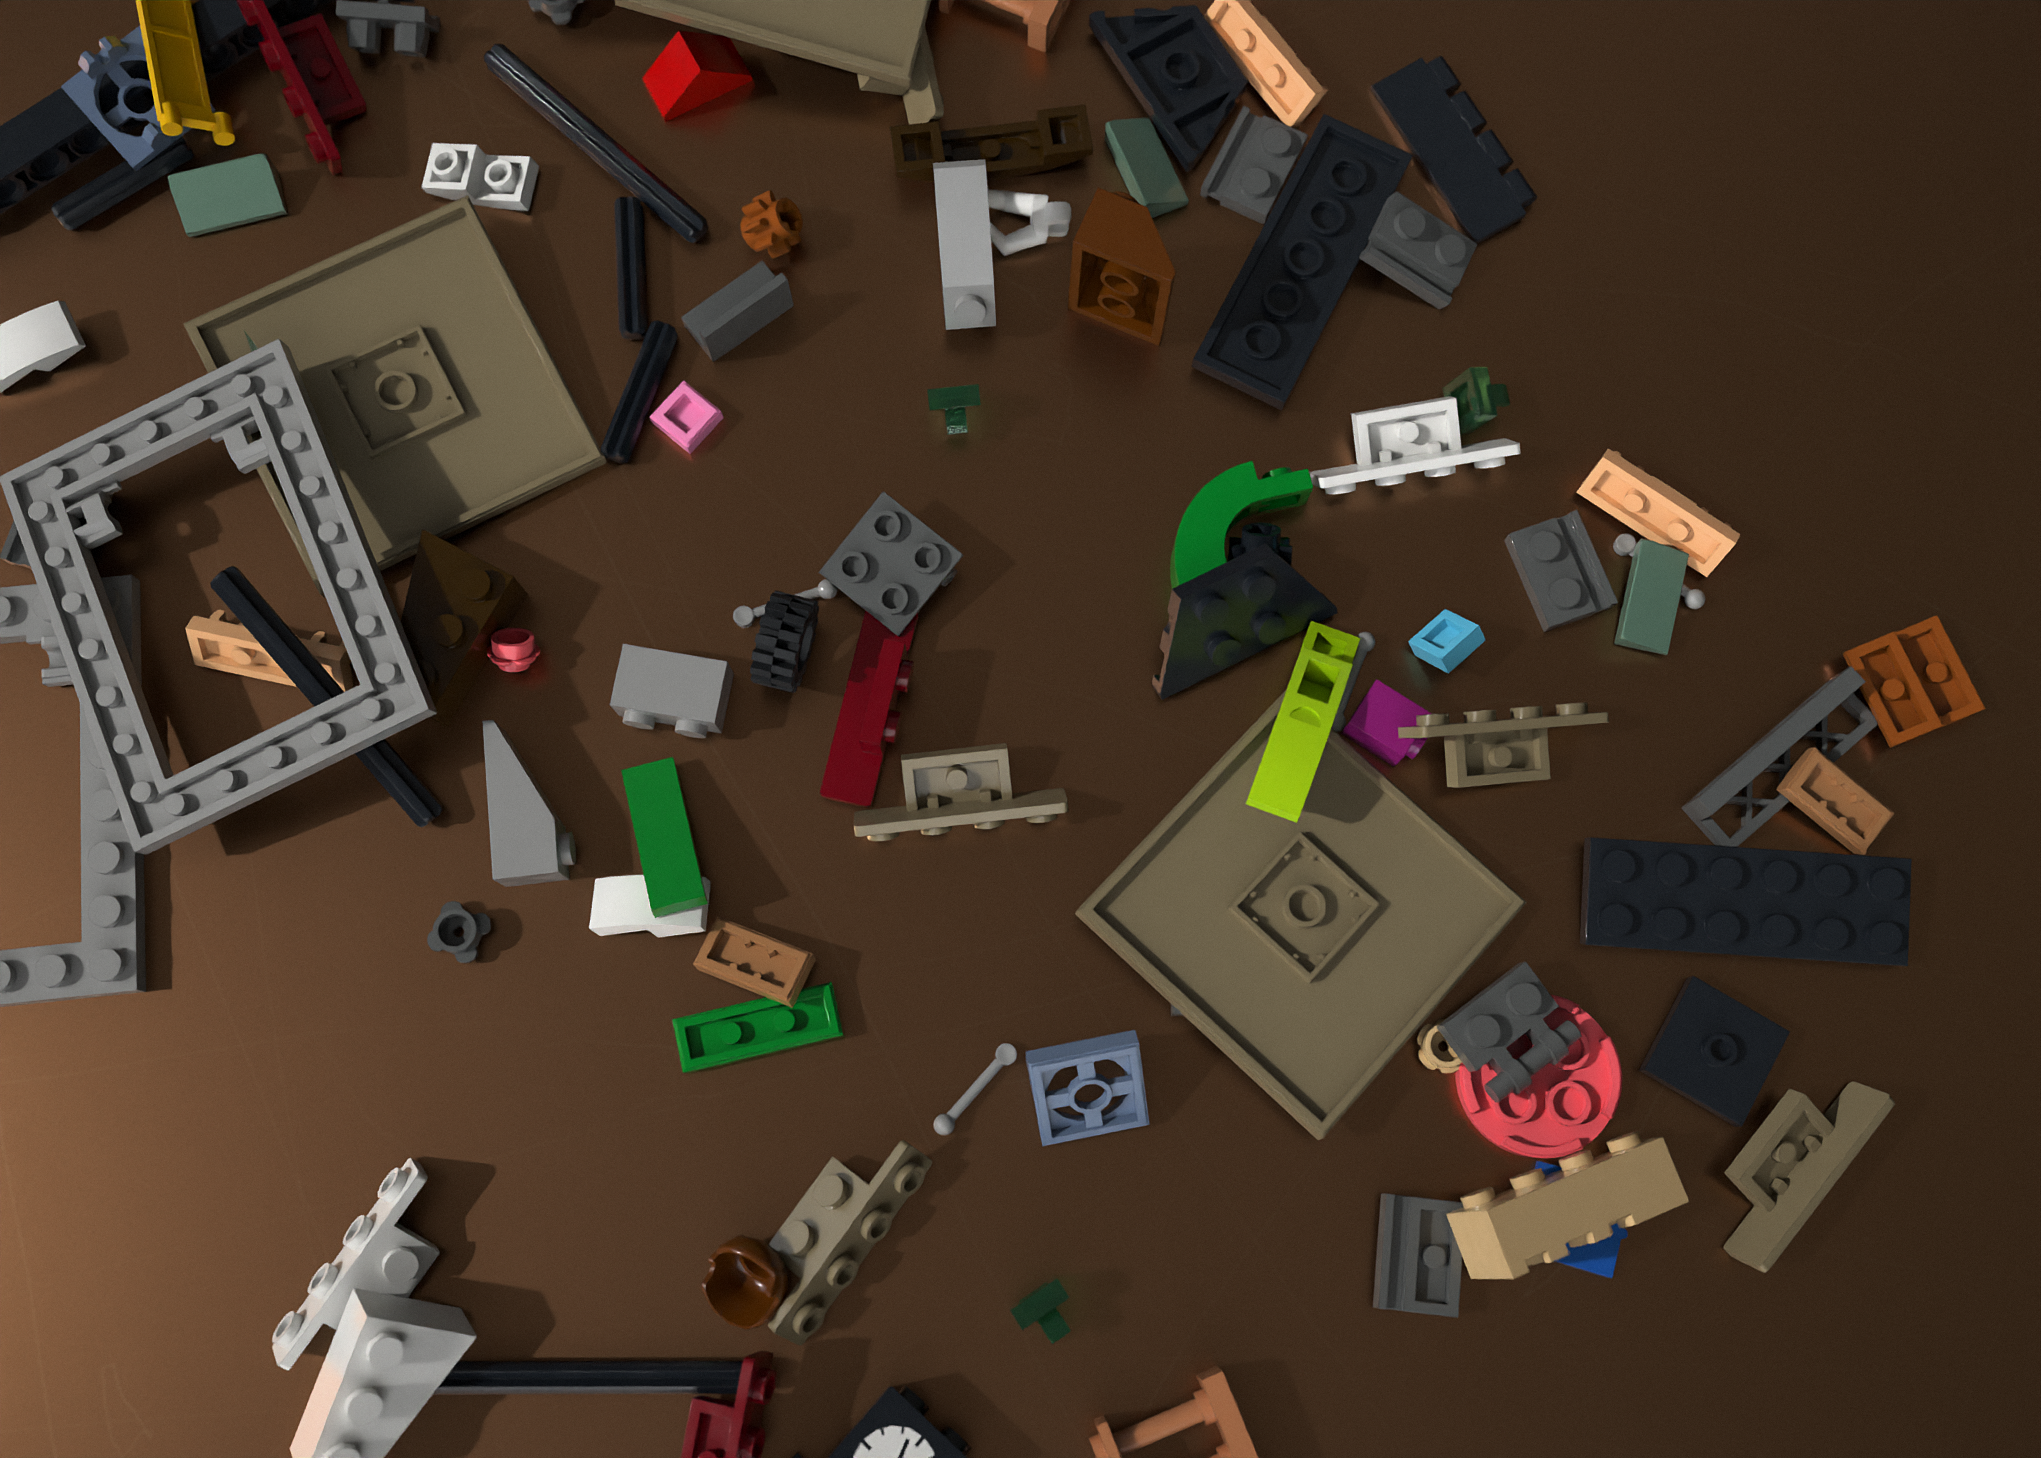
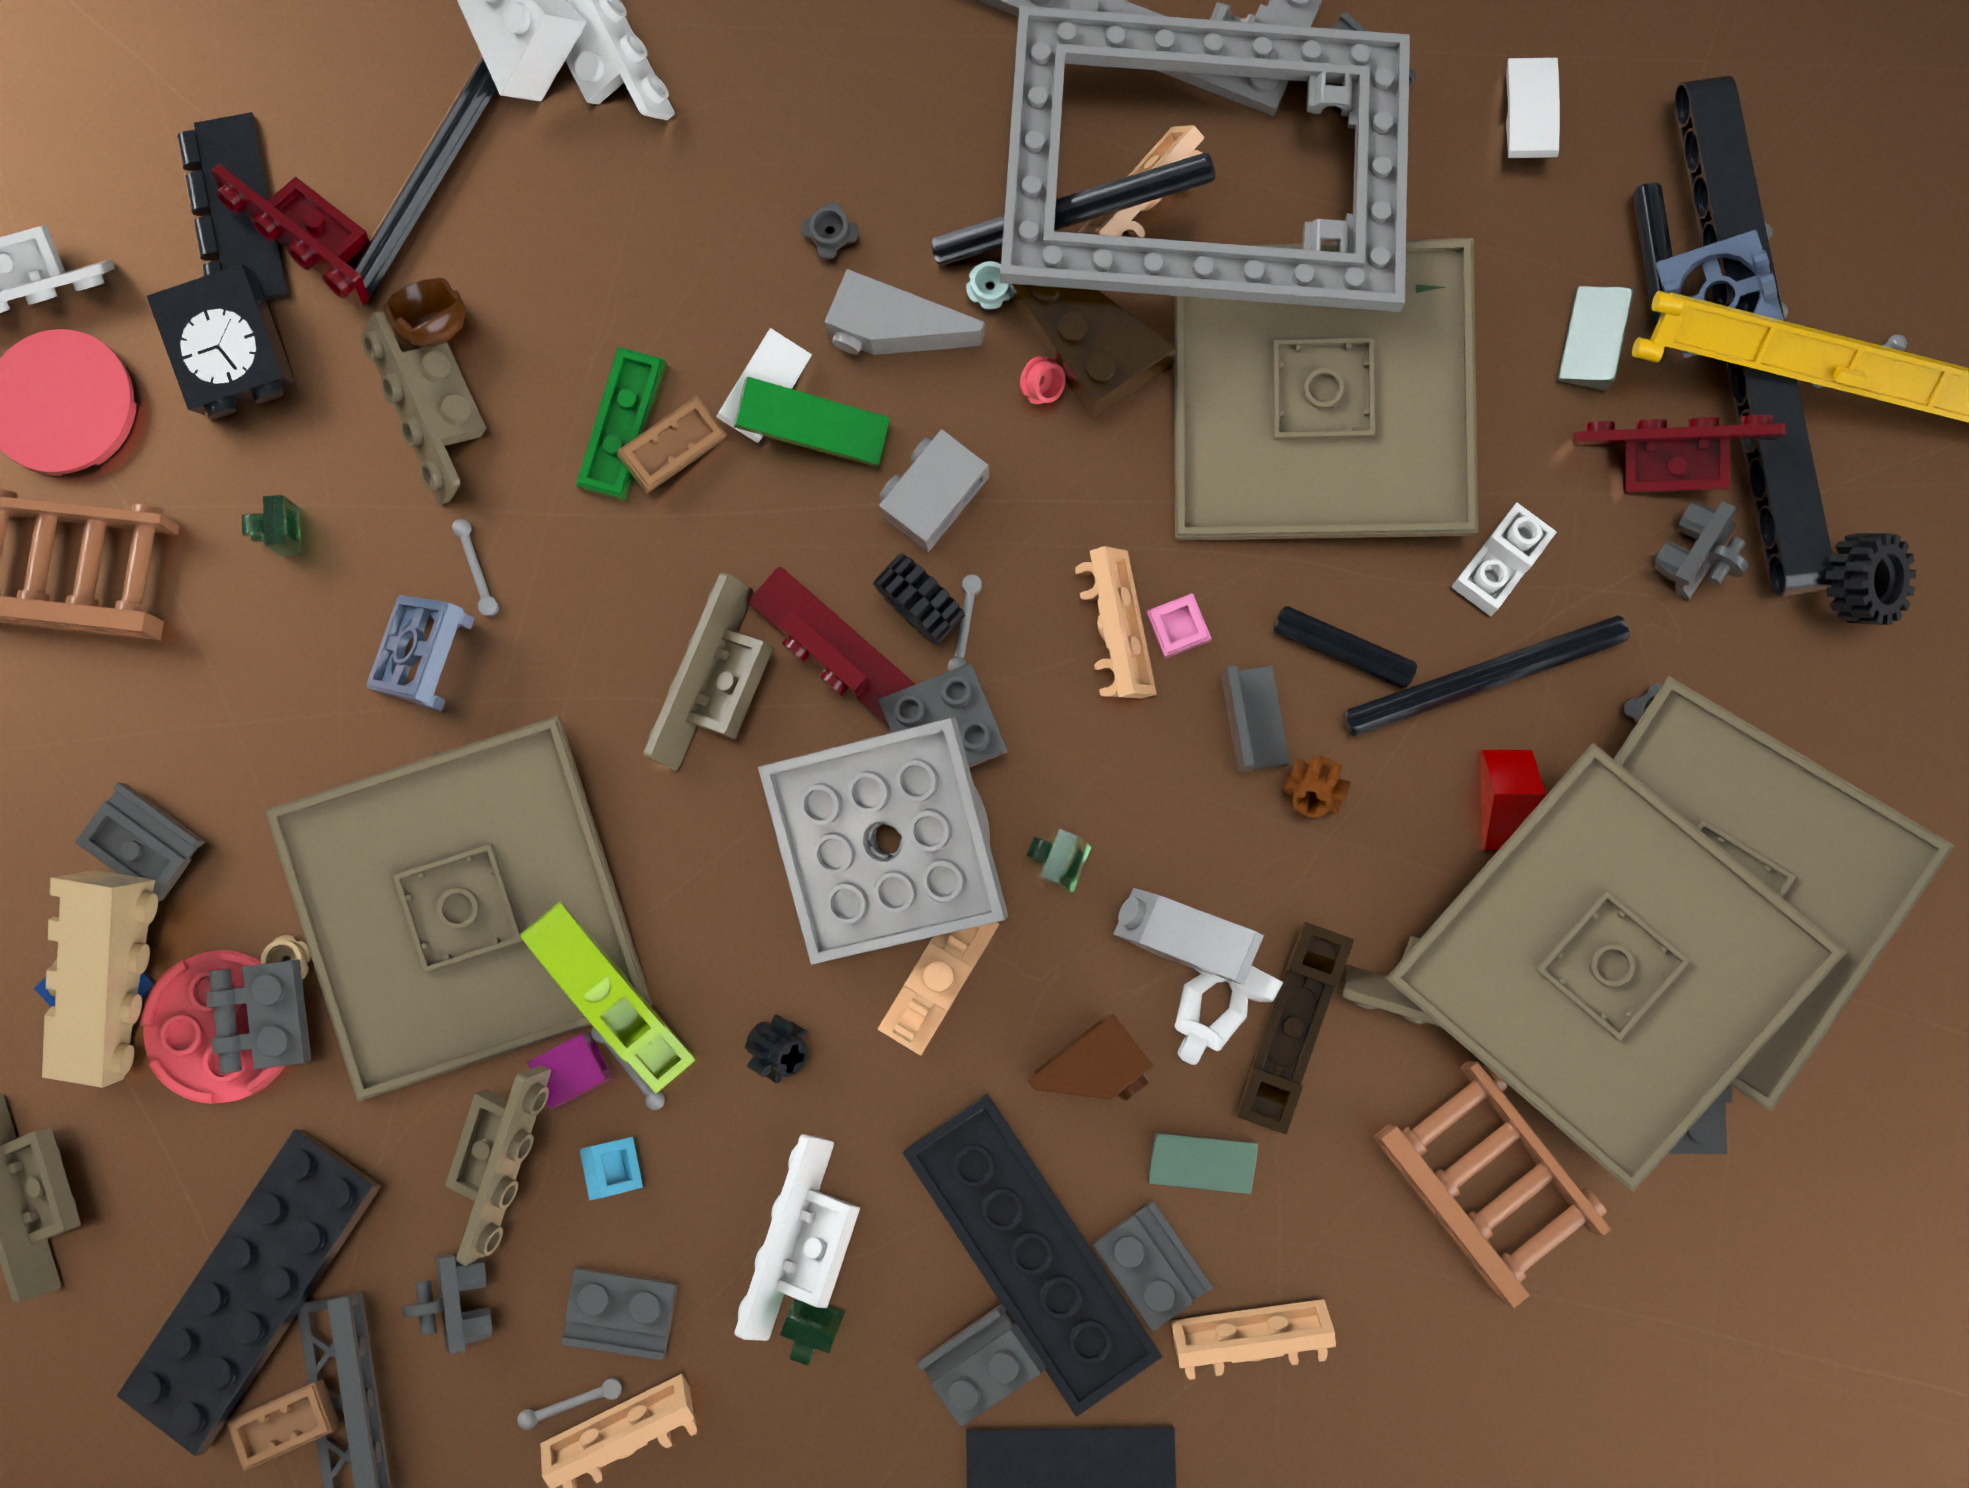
camera: 125 degrees right, 5 degrees up
black axle [601,320,678,464] -> none
black wing [1089,5,1248,172] -> none
black wing [1152,543,1338,700] -> none
green arch [1170,461,1313,589] -> none
sand green slope [1614,538,1689,655] -> none
black plate [1639,976,1790,1127] -> none
none -> dark grey hips [402,1253,493,1354]
none -> light grey piece [758,716,1008,965]
none -> light nougat plate [878,922,1000,1056]
none -> light aqua plate [966,261,1011,310]
none -> light nougat plate [1075,546,1157,699]

